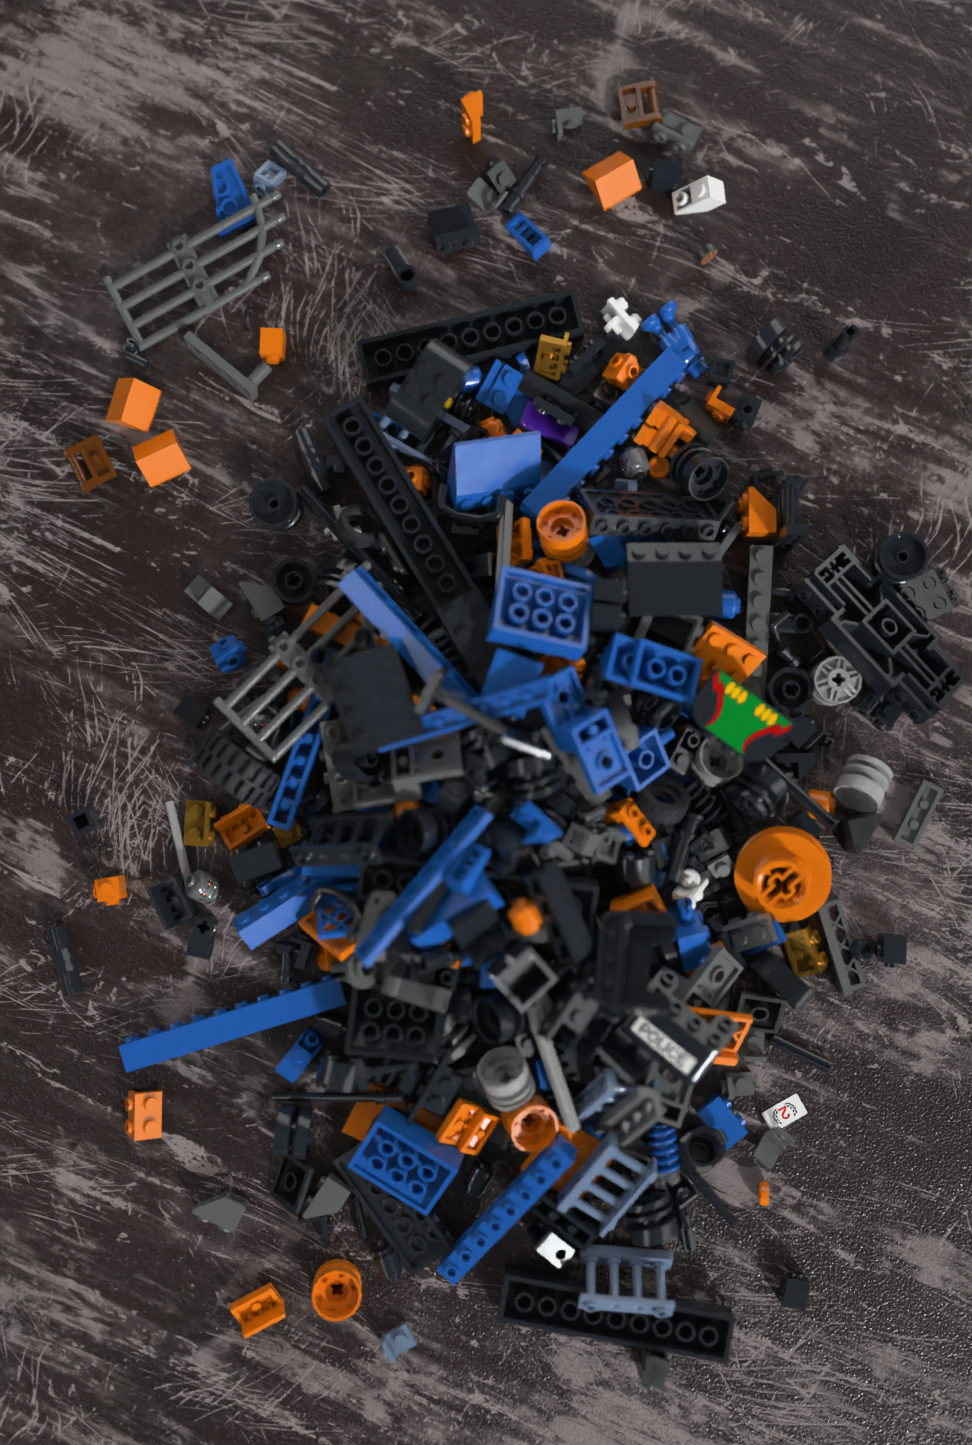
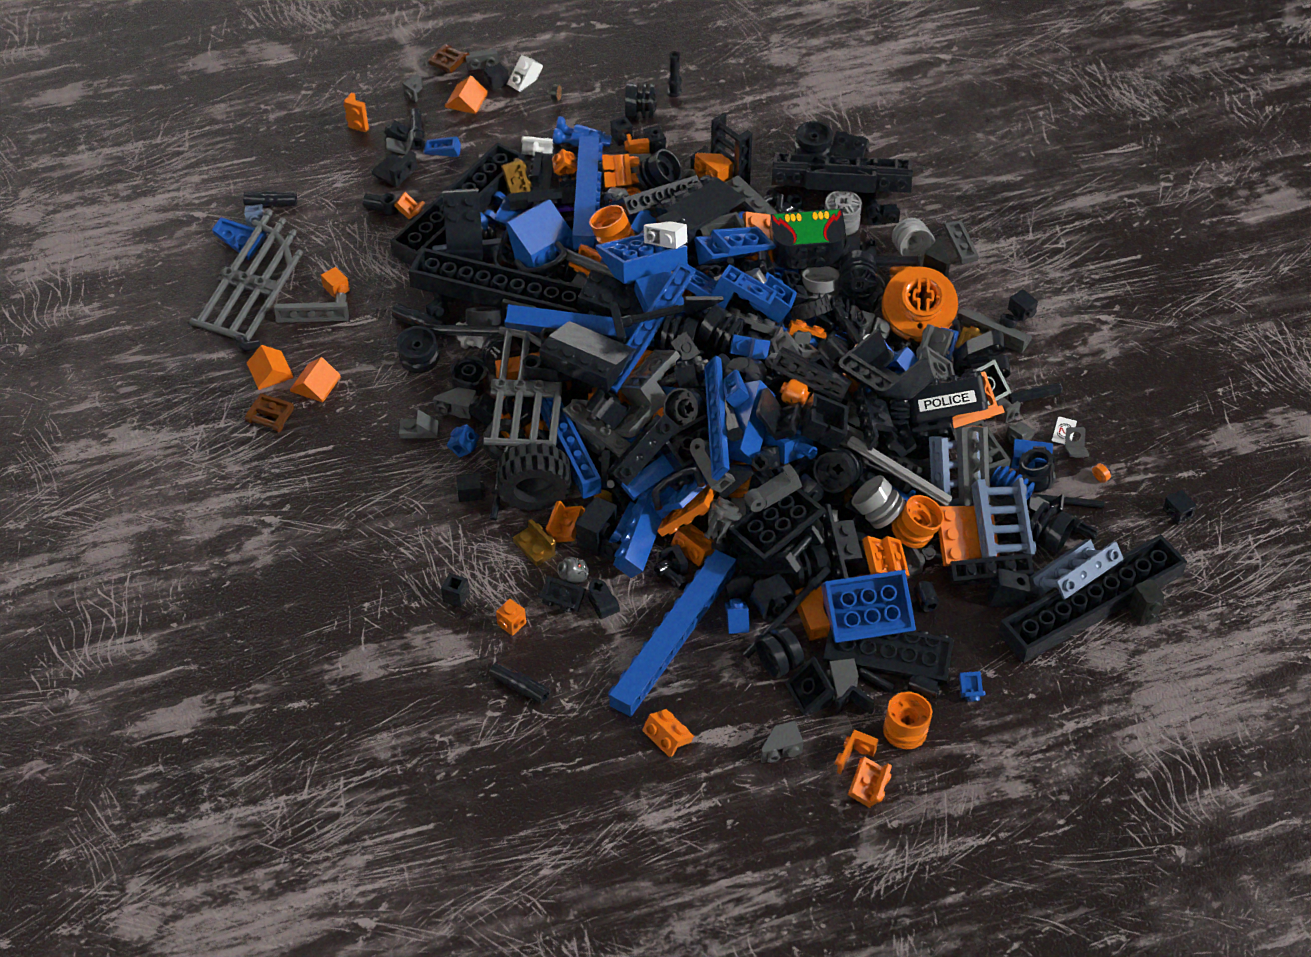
camera: 40 degrees left, 35 degrees down
light grey bar [165,800,191,887] -> none
sand blue bracket [379,1321,417,1363] -> none
blue brick [436,1133,577,1285] -> none
blue plate [474,359,524,415] -> none
none -> orange bracket [394,192,425,219]
none -> white slope [644,222,687,249]
none -> orange bracket [835,730,878,775]
none -> blue bracket [959,671,985,702]

